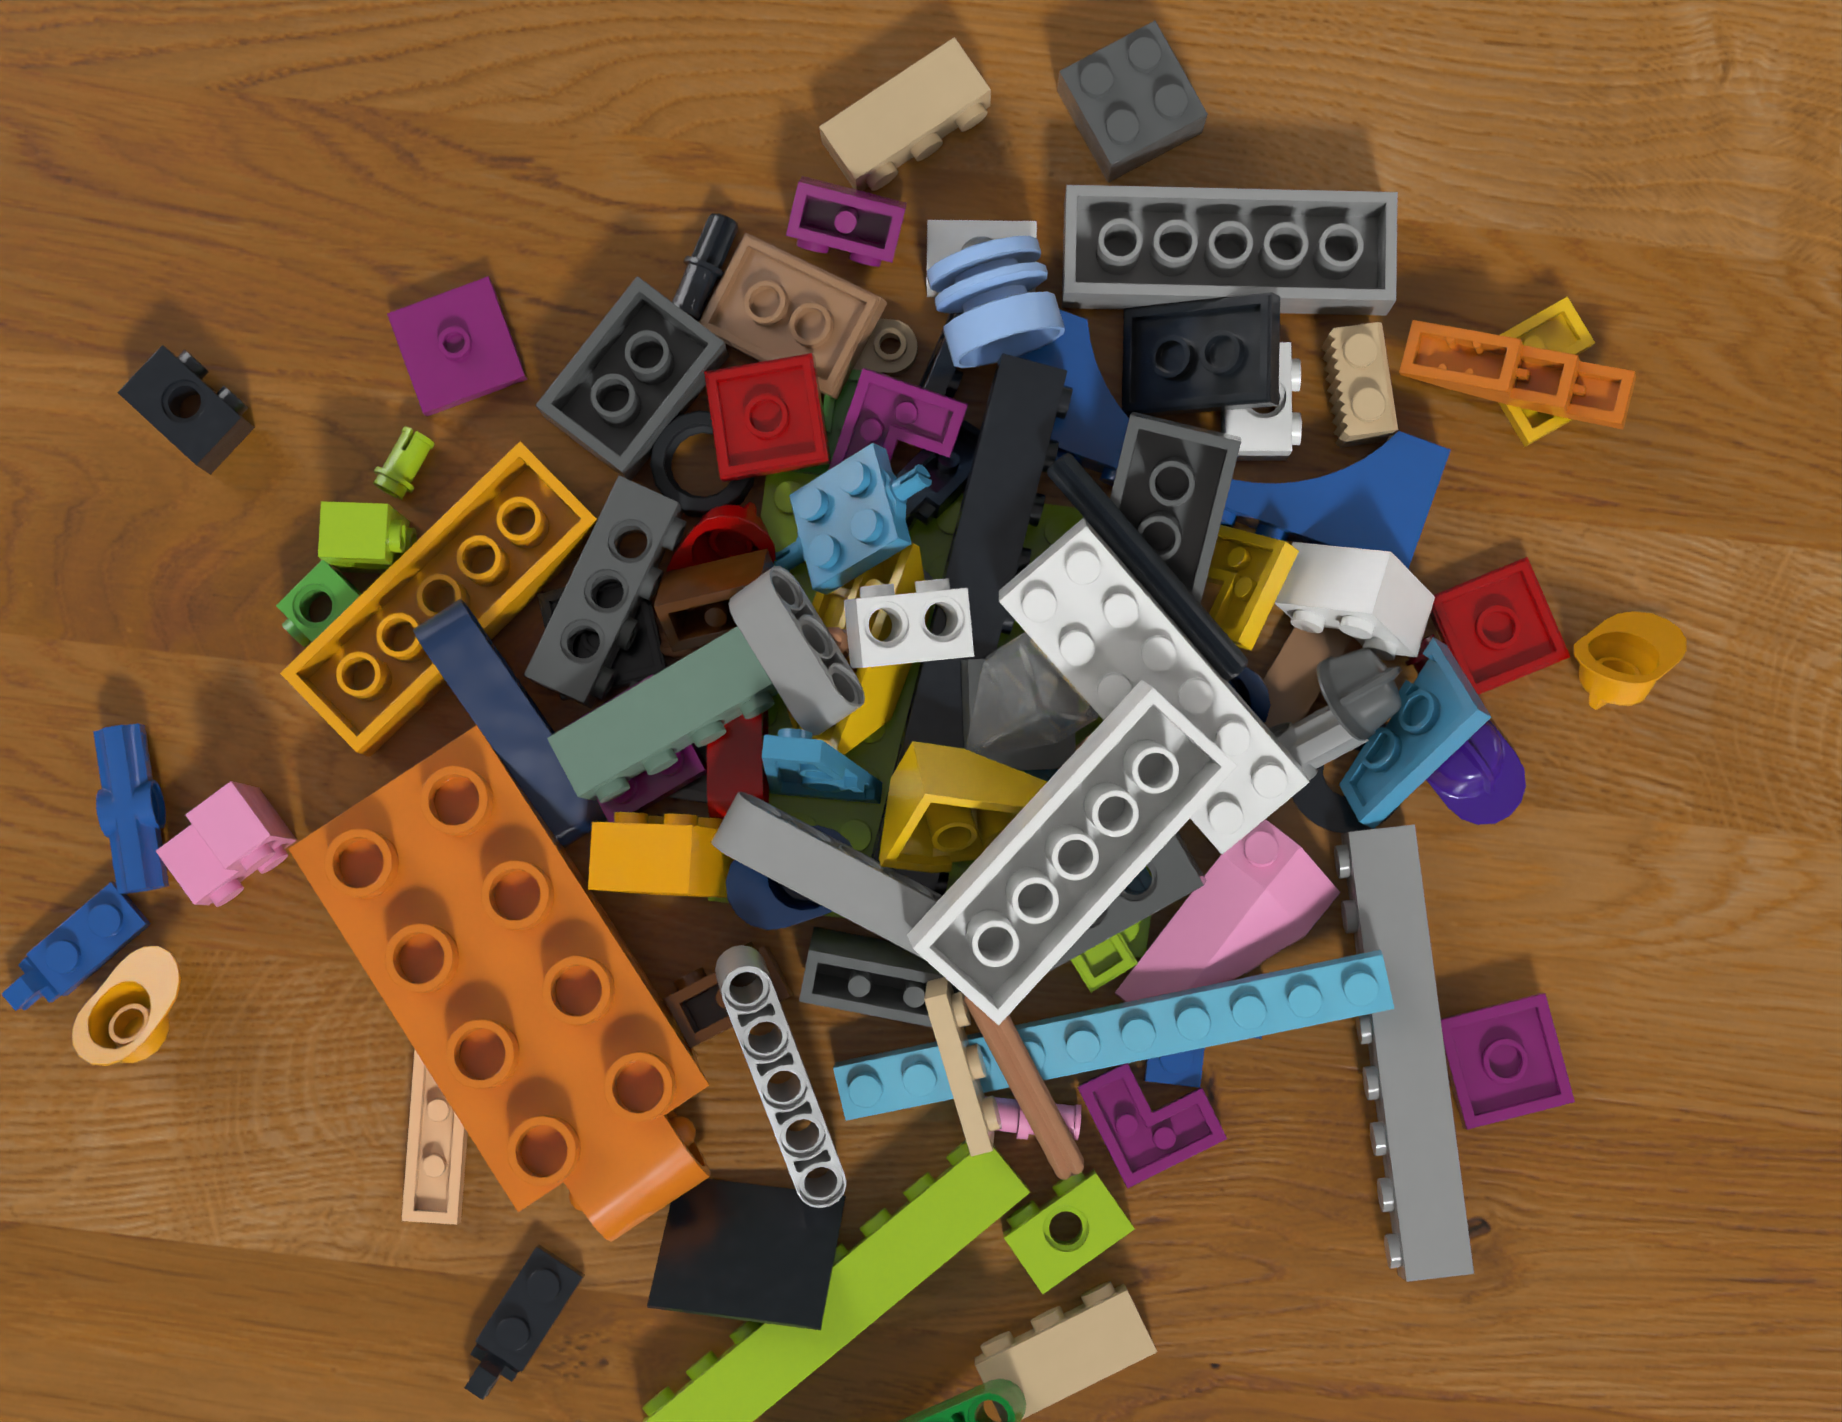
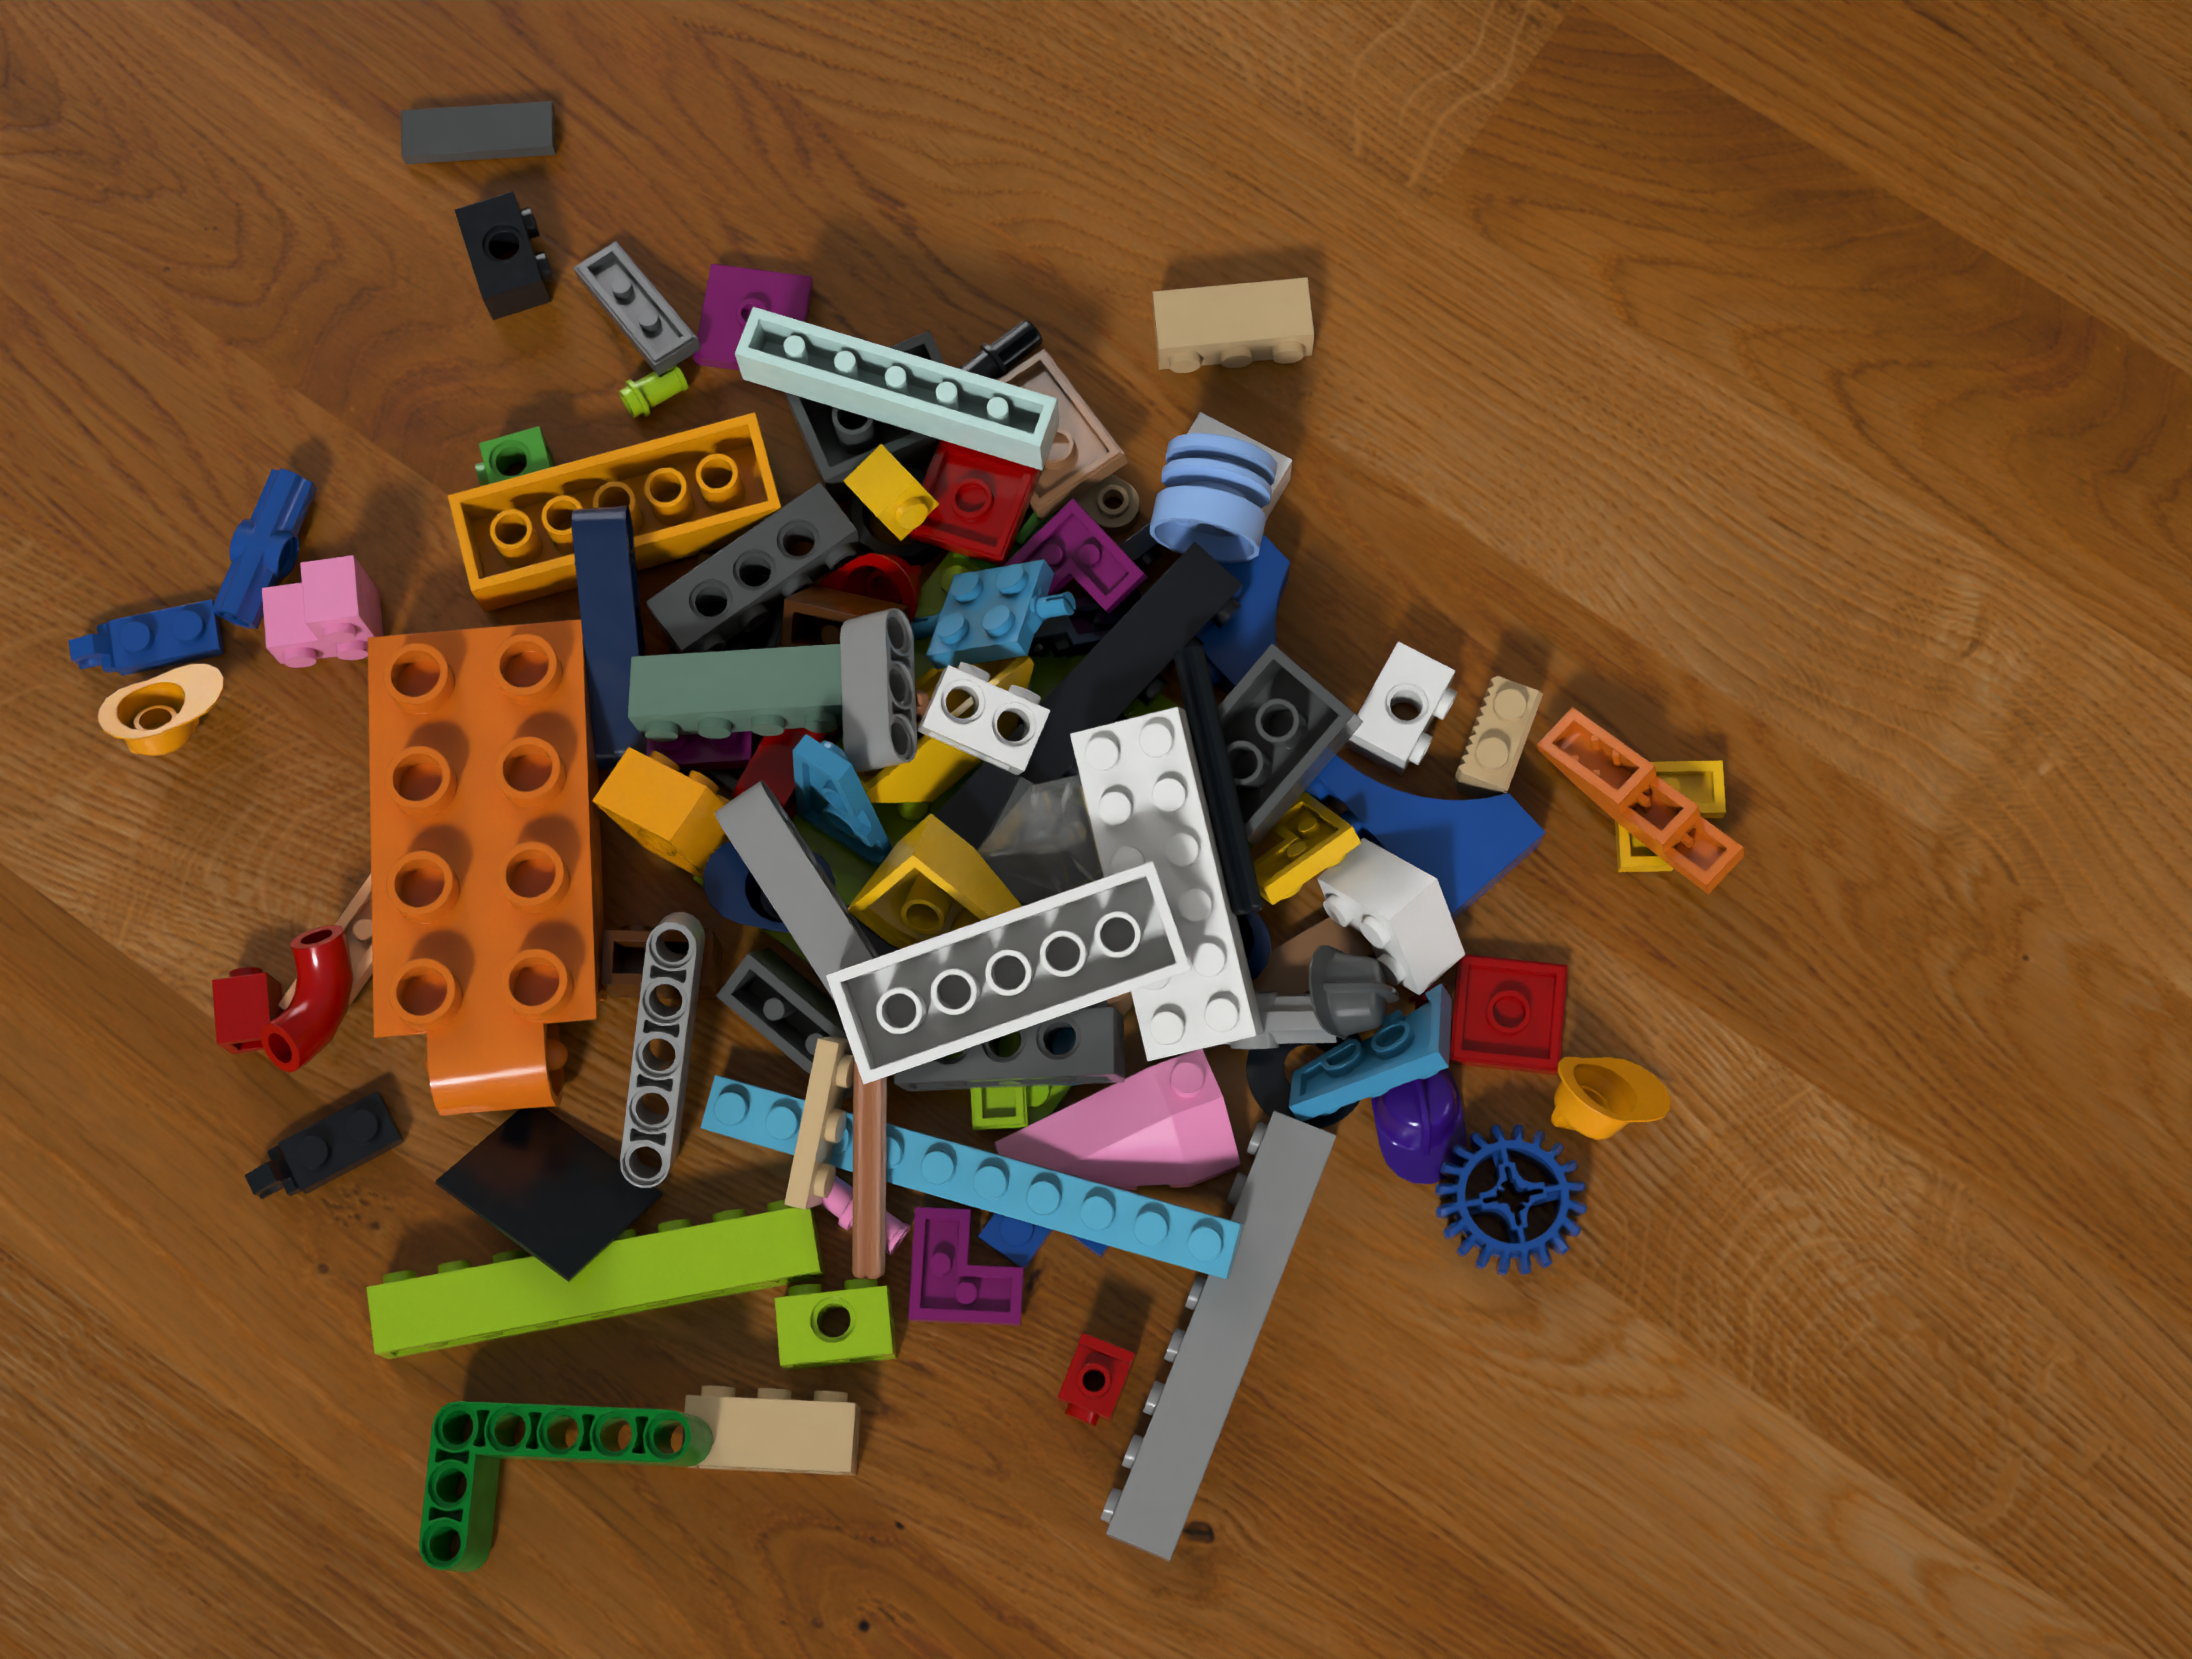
camera: 25 degrees right, 10 degrees down
lime brick [318,501,417,574] -> none
magenta brick [786,176,907,267] -> none
dark grey brick [1057,21,1208,183] -> none
light grey brick [1062,185,1398,316] -> none
black tile [1122,292,1280,418] -> none
magenta plate [1441,993,1575,1130] -> none
none -> red brick [212,967,283,1054]
none -> red cylinder [260,925,353,1073]
none -> dark grey tile [401,101,556,164]
none -> dark grey tile [573,241,701,376]
none -> light aqua brick [735,307,1060,471]
none -> yellow brick [843,444,939,541]
none -> red brick [1057,1332,1136,1426]
none -> blue gear [1434,1124,1587,1276]

